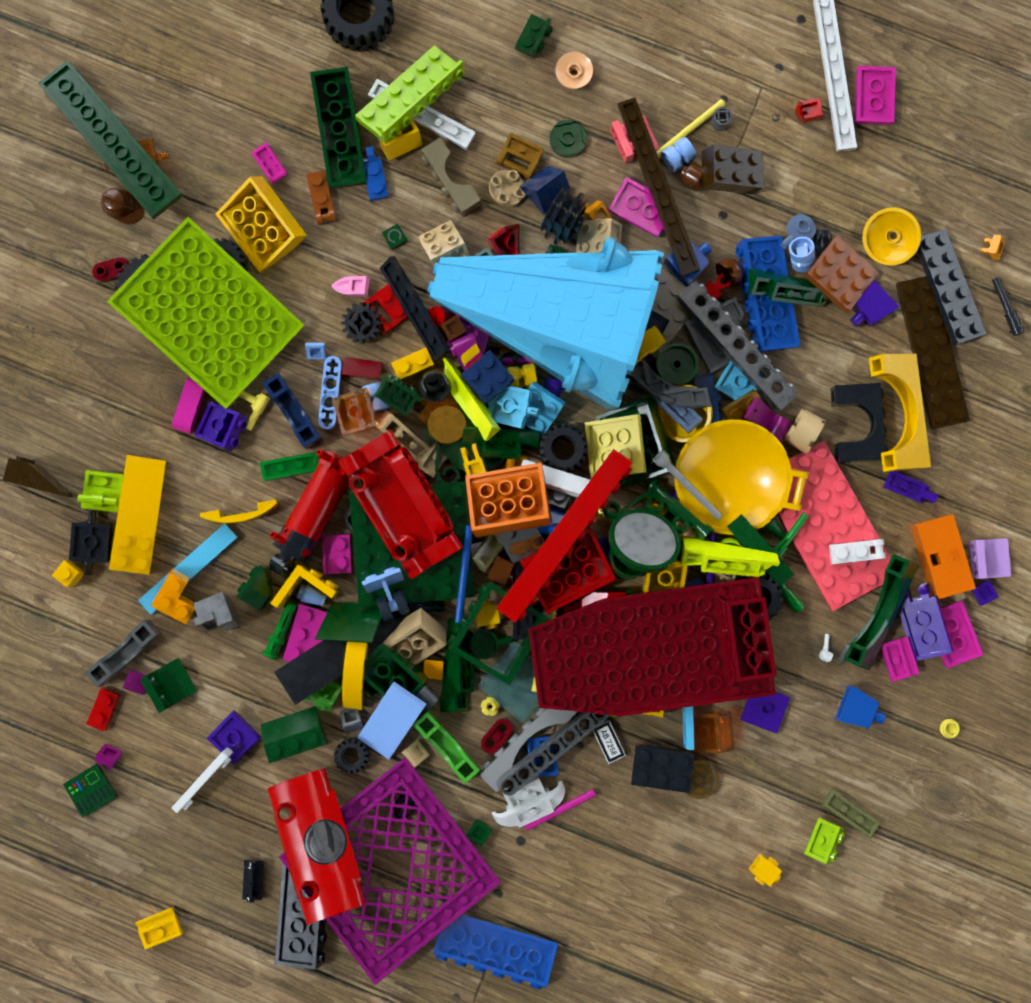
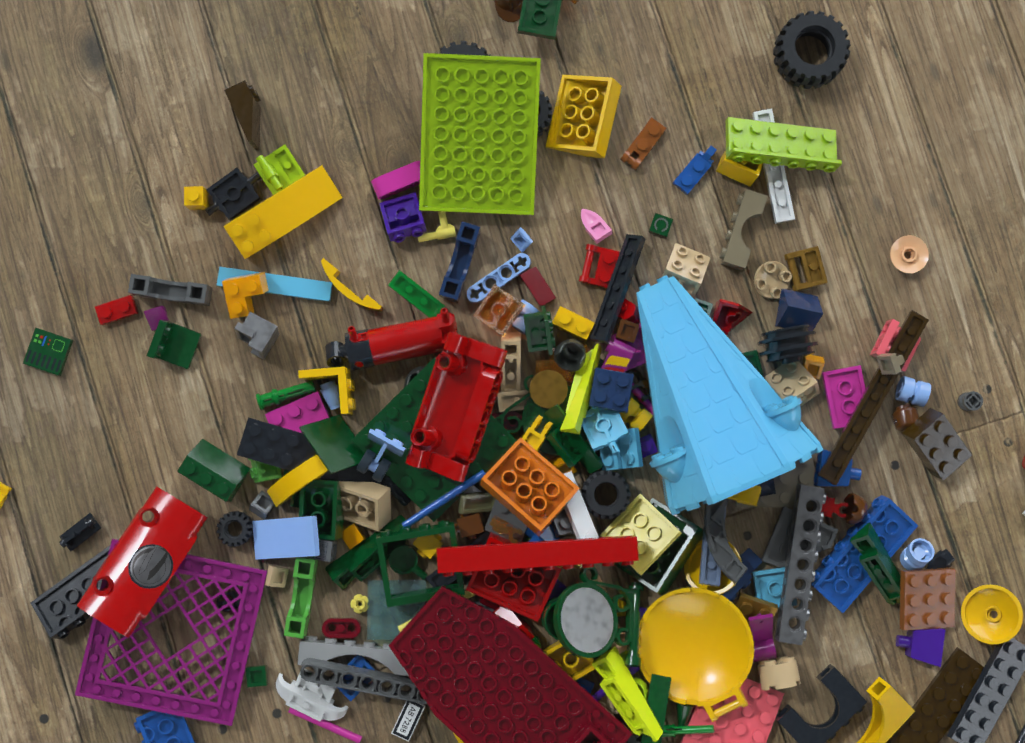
camera: 55 degrees right, 0 degrees up
dark red plate [92,257,130,283] -> none
magenta tile [95,744,123,770] -> none
white plate [172,747,233,813] -> none
dark purple plate [207,710,261,765] -> none
dark green slope [236,565,274,610] -> none
dark pink plate [251,142,288,185] -> none
dark green slope [310,67,366,188] -> none
dark pink plate [322,534,352,574] -> none
black gear [341,302,383,344] -> none
dark green bracket [515,14,553,59] -> none
dark green tile [549,120,587,158] -> none
light grey piece [653,450,722,520] -> none
dark green wheel [654,343,699,386] -> none
light yellow piece [656,99,726,158] -> none
sand blue piece [780,214,816,249] -> none
none -> dark tan tile [876,353,905,375]

